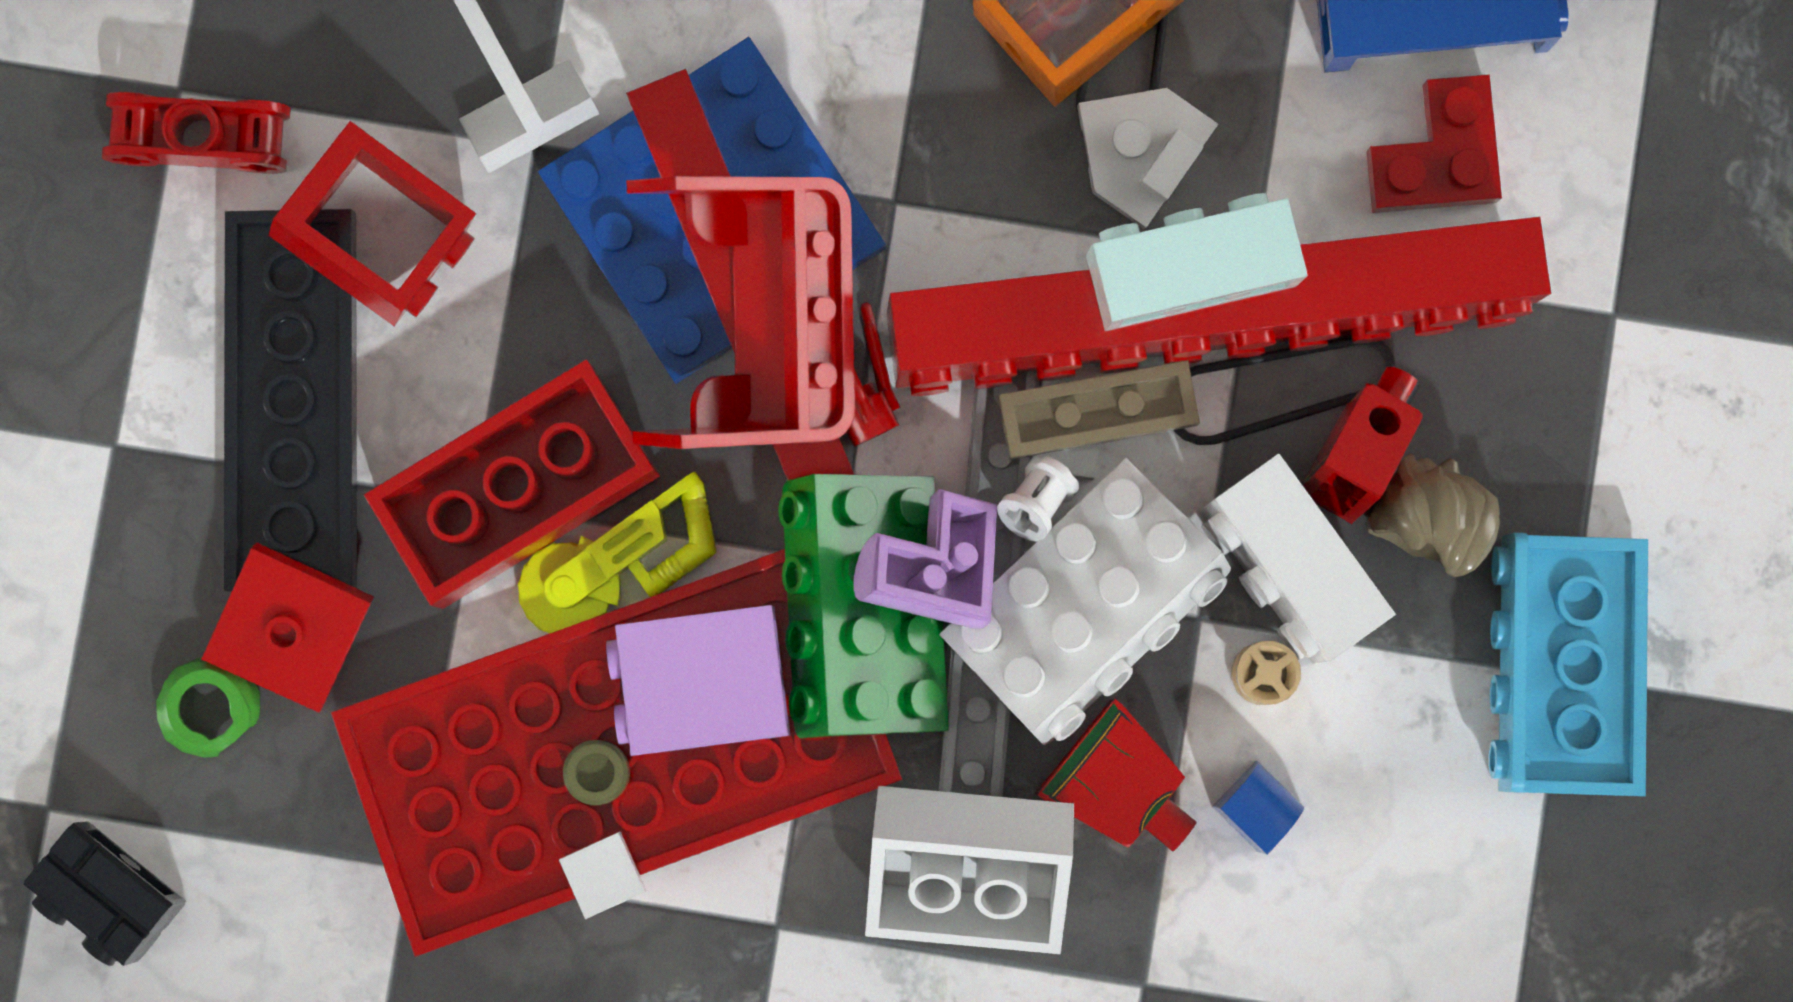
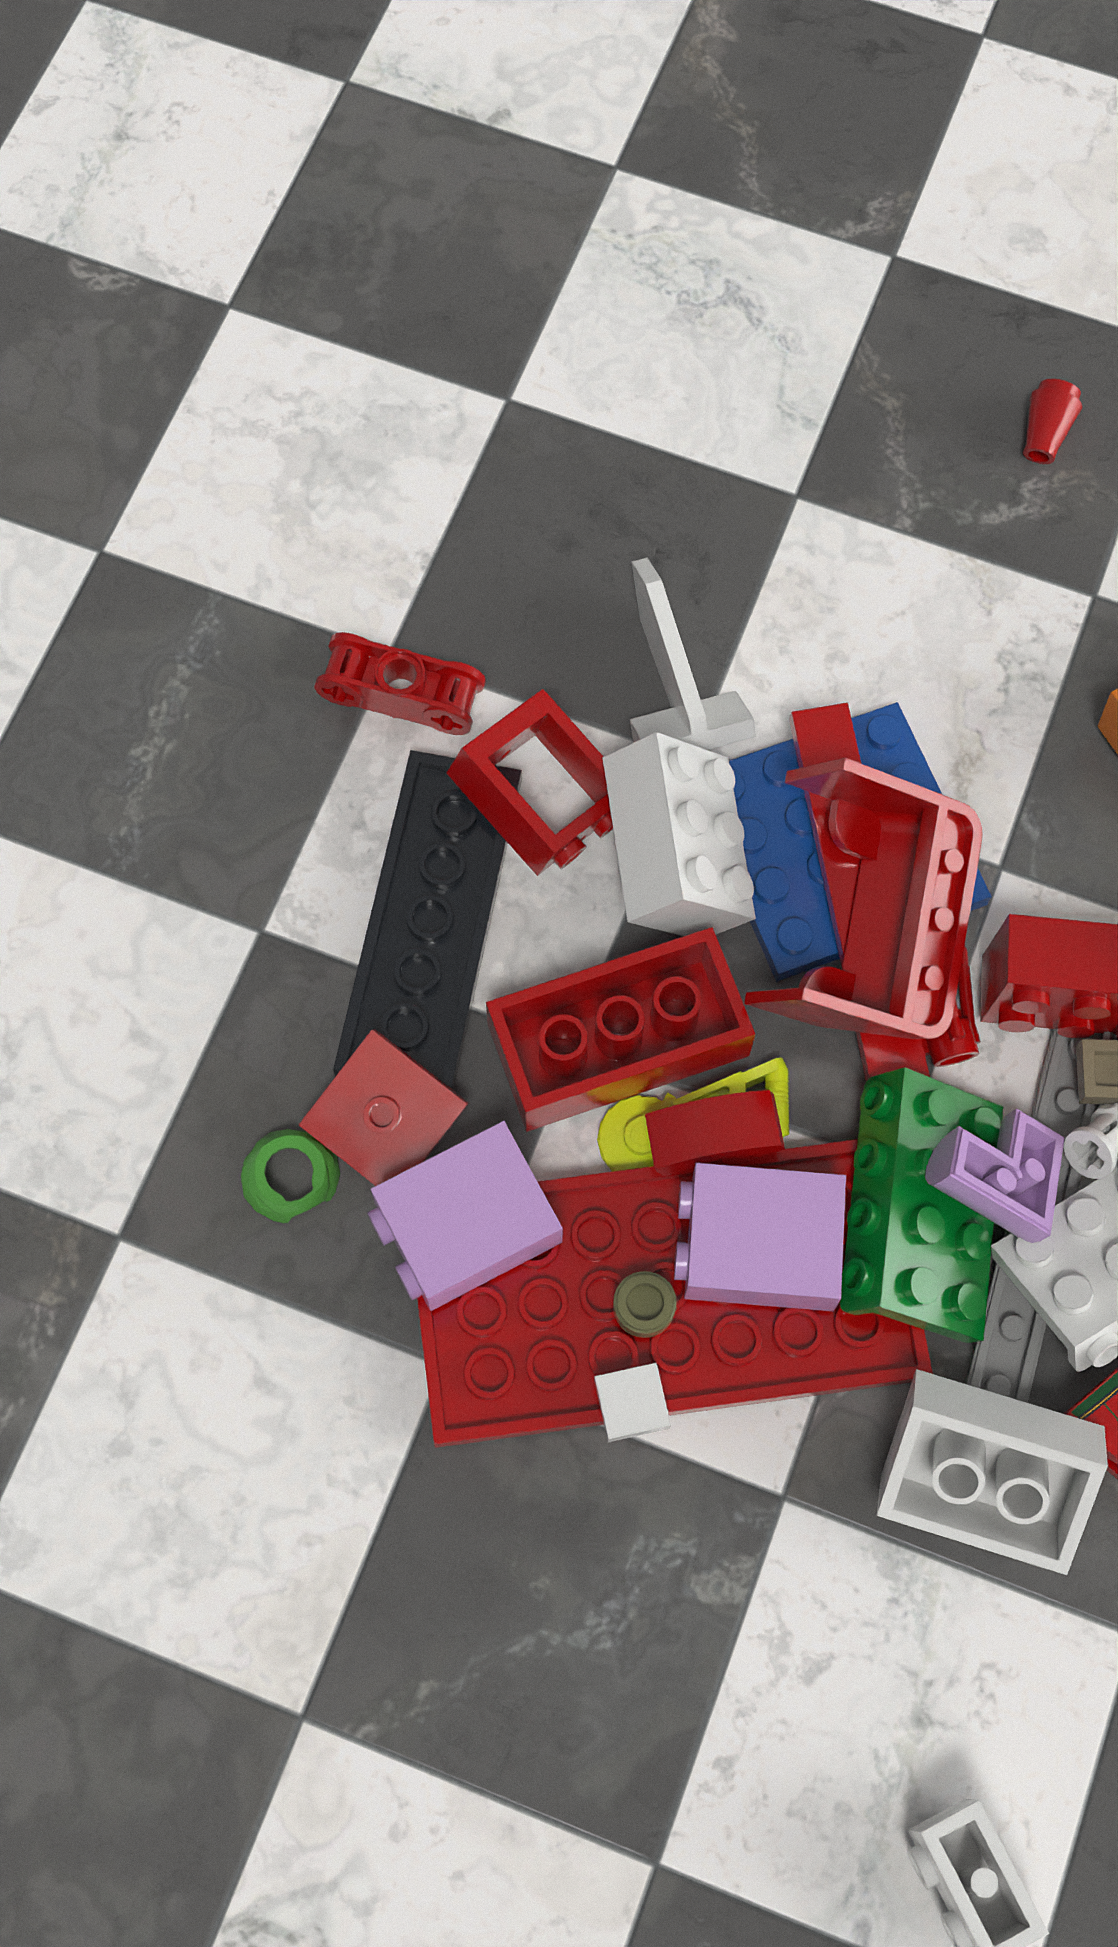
camera: 10 degrees right, 15 degrees down
black brick [23,821,186,966] -> none
none -> lavender brick [367,1121,563,1311]
none -> white brick [602,732,756,936]
none -> red slope [645,1090,785,1176]

